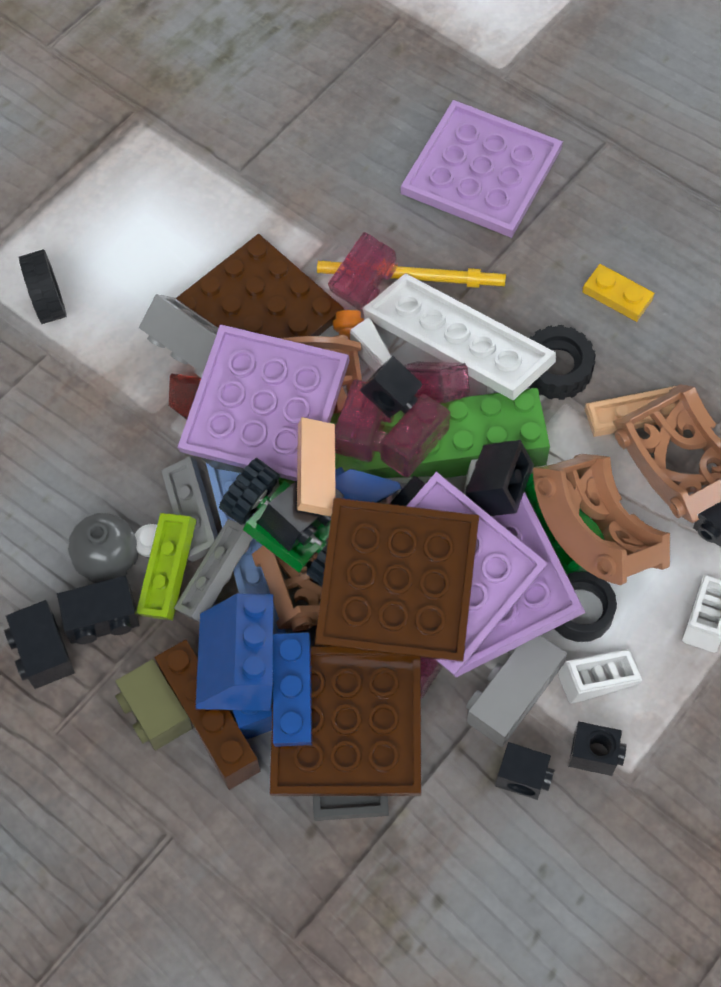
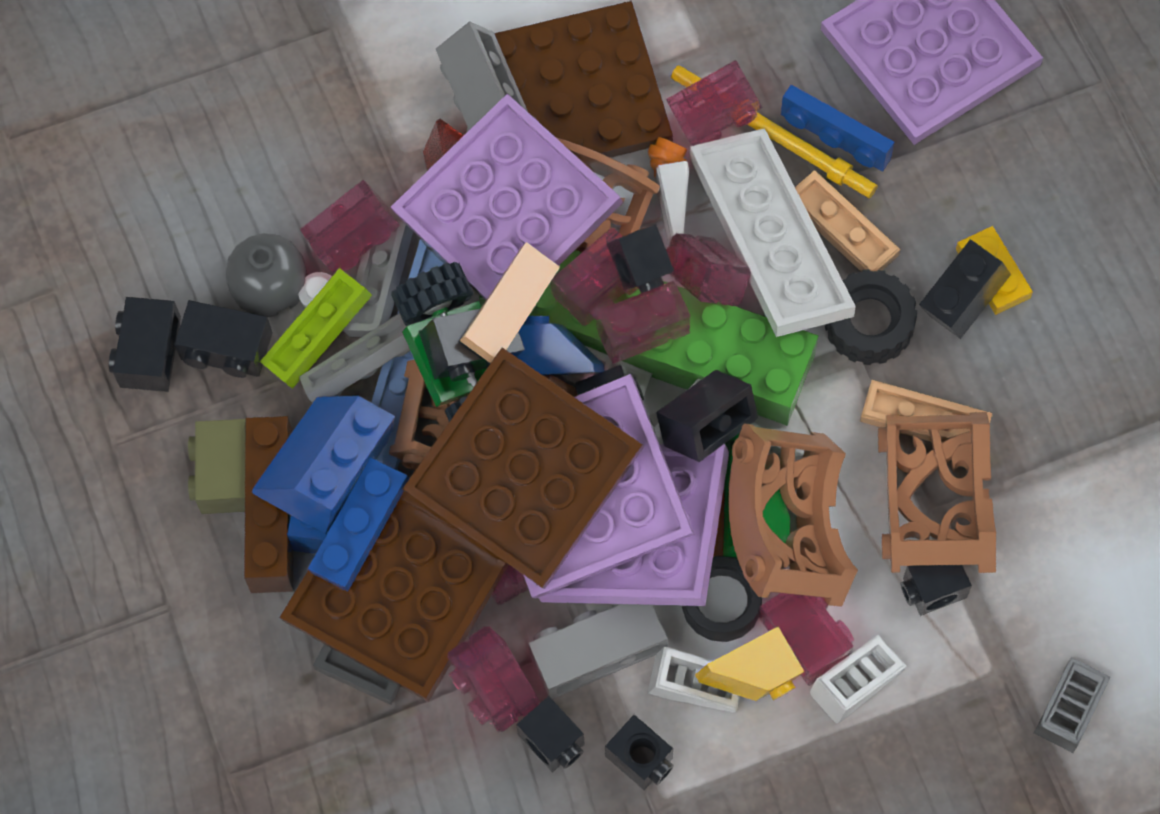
camera: 30 degrees right, 5 degrees up
none -> clear pink brick [300,179,400,274]
none -> clear pink brick [447,626,540,732]
none -> yellow slope [695,627,804,701]
none -> clear pink brick [759,593,854,686]
none -> blue plate [781,85,894,172]
none -> light nougat tile [795,170,901,272]
none -> black brick [919,239,1011,339]

